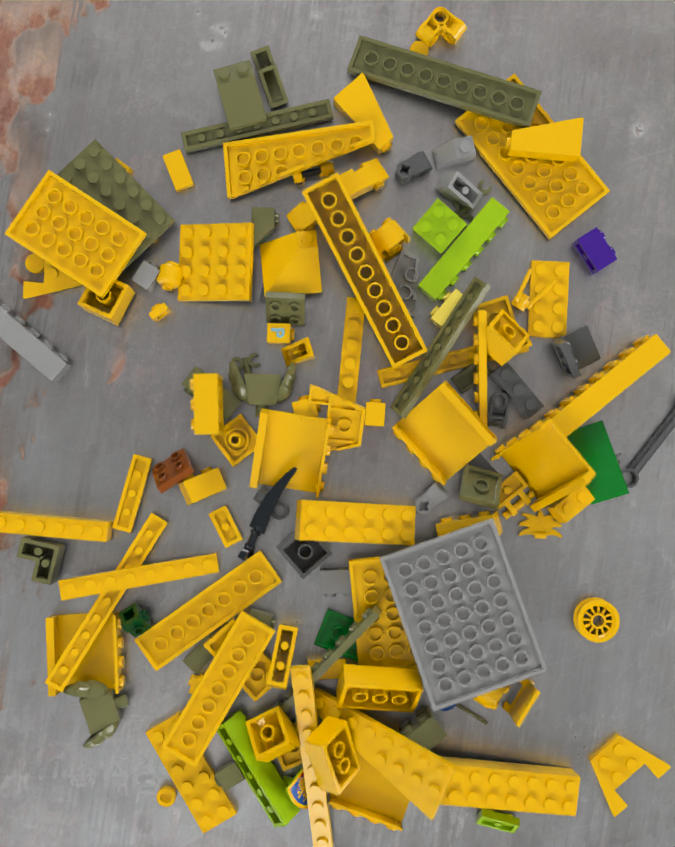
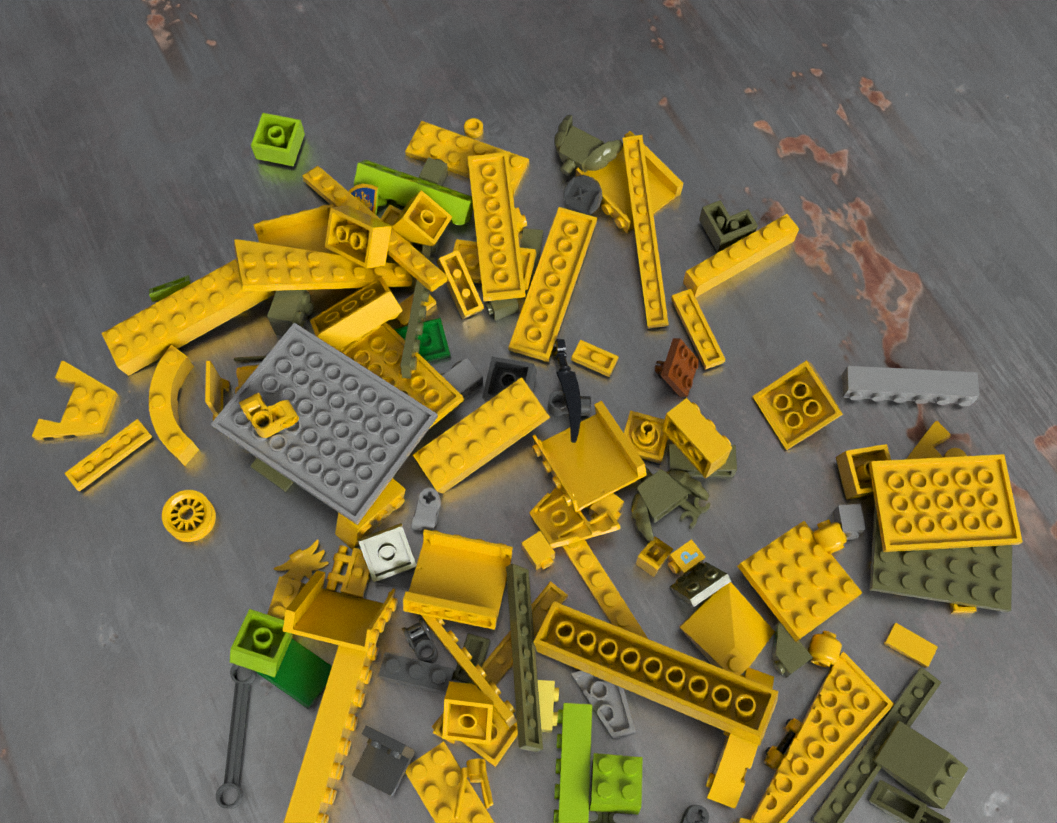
camera: 140 degrees right, 20 degrees down
yellow plate [58,553,219,601] -> none
dark green brick [119,603,152,638] -> none
yellow plate [149,302,171,322] -> none
yellow brick [178,466,227,506] -> none
yellow brick [369,217,411,263] -> none
none -> yellow plate [64,419,152,492]
none -> yellow brick [149,345,199,466]
none -> lime brick [230,609,293,677]
none -> yellow piece [238,393,299,438]
none -> dark grey tile [563,175,602,215]
none -> yellow slope [752,360,843,450]
none -> yellow head [808,631,842,668]

